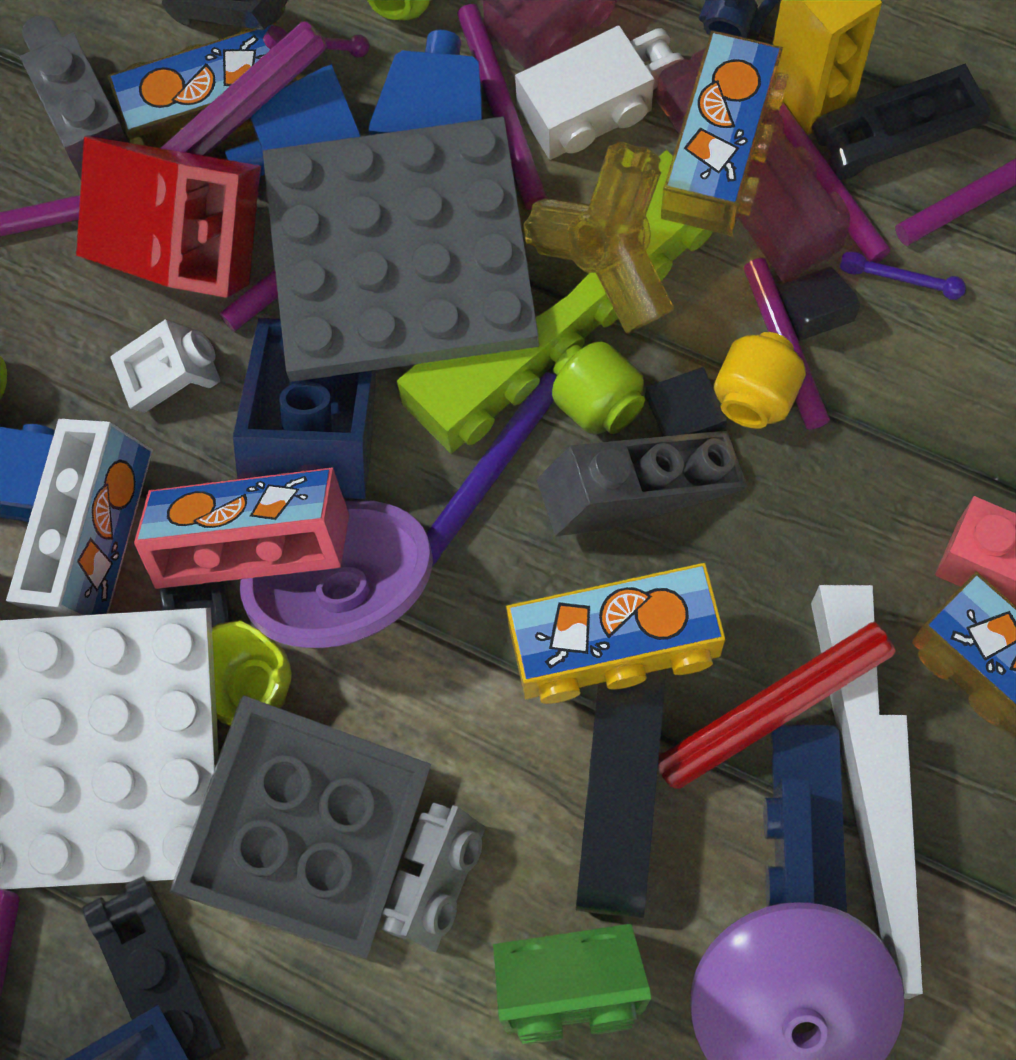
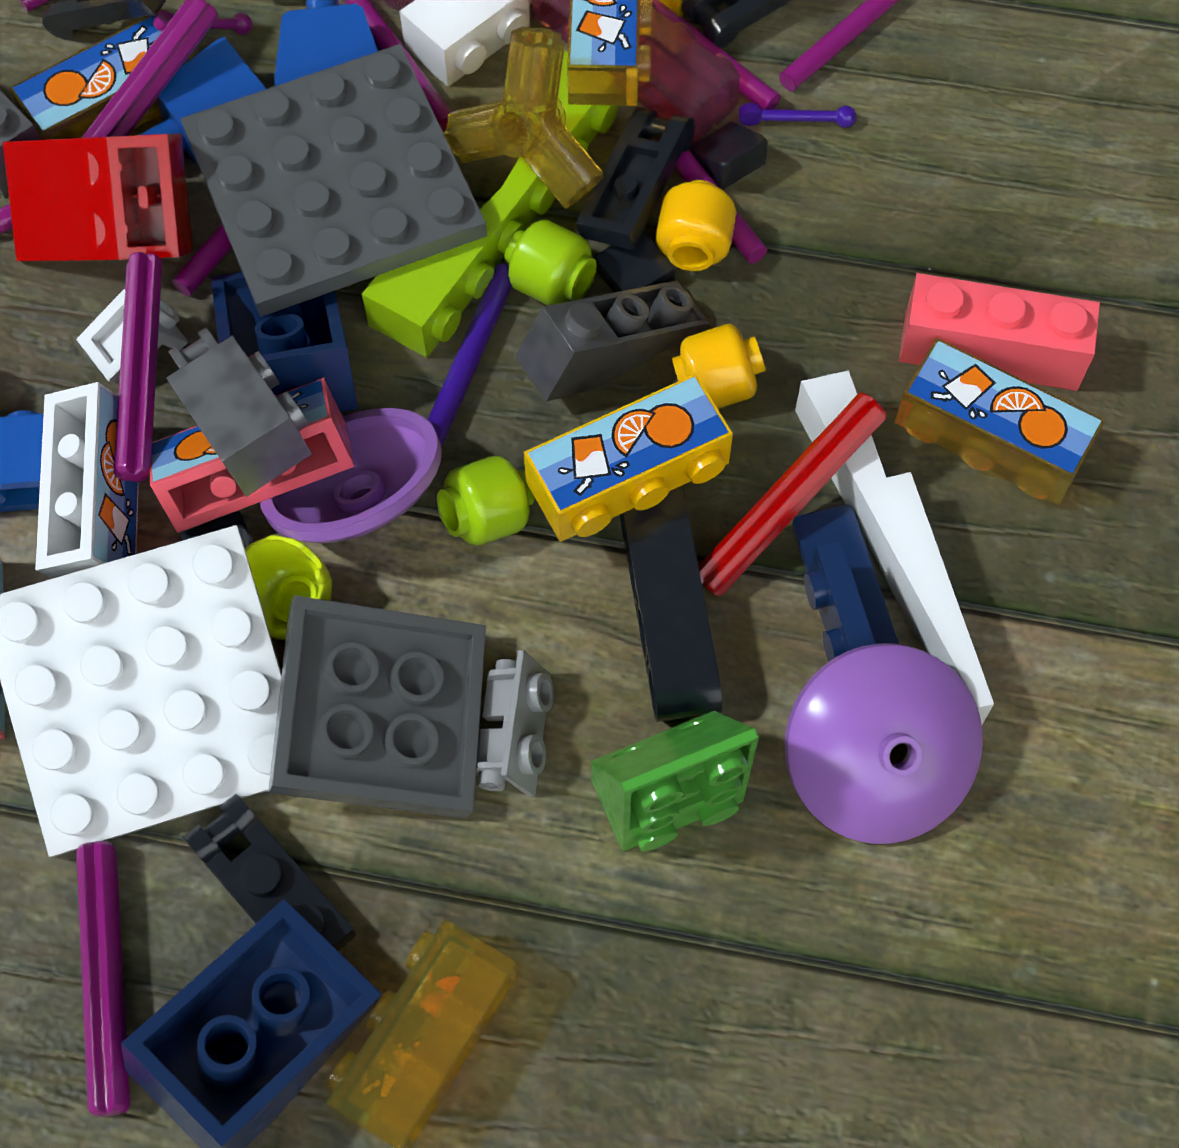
camera: 20 degrees left, 5 degrees down
none -> magenta axle [113,251,162,482]
none -> flat silver brick [166,328,312,497]
none -> lime head [437,456,535,545]
none -> black plate [576,107,695,250]
none -> yellow head [672,323,766,409]

